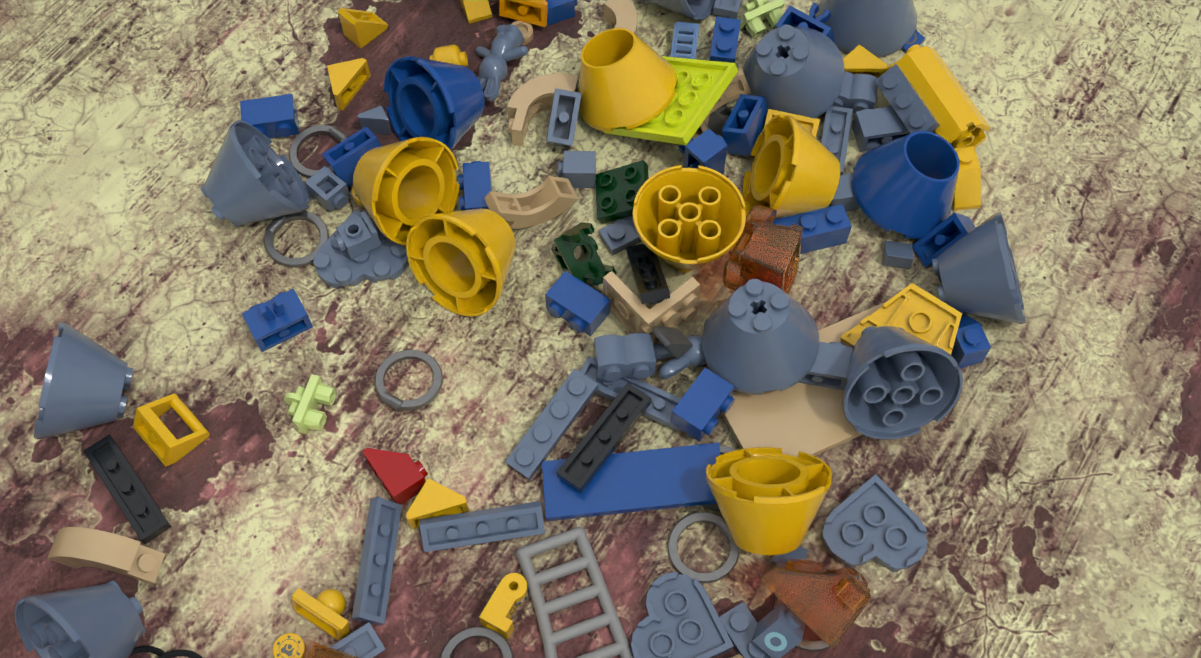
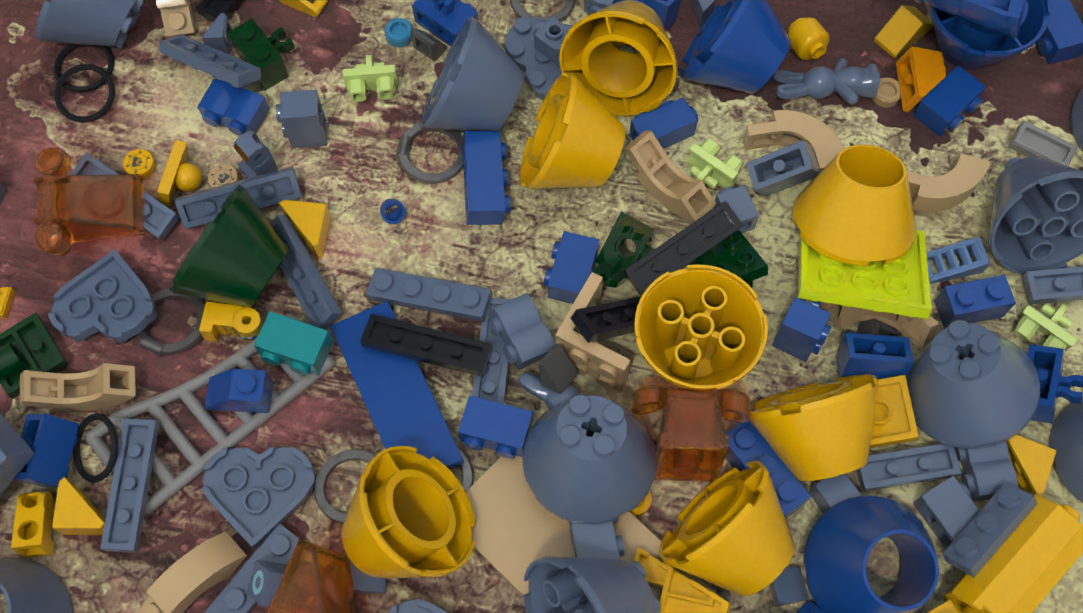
camera: 70 degrees right, 5 degrees up
red slope [362,448,428,505] -> none
none -> sand blue plate [159,34,261,88]
none -> dark green cone [169,185,289,308]
none -> blue brick [197,79,270,136]
none -> sand blue slope [202,13,232,54]
none -> blue slope [204,369,274,413]
none -> tan tile [208,164,240,188]
none -> dark green brick [228,18,295,91]
none -> sand blue leg [233,131,278,179]
none -> teal brick [254,311,333,376]
none -> sand blue brick [276,90,327,148]
none -> blue hinge [380,198,406,224]
none -> dark azure tile [384,18,413,47]
none -> dark grey slope [411,28,447,61]
none -> sand blue cone [420,17,524,131]
none -> blue brick [462,131,510,225]
none -> black plate [623,200,744,296]
none -> yellow cone [659,461,795,596]
none -> yellowish green hips [687,138,743,189]

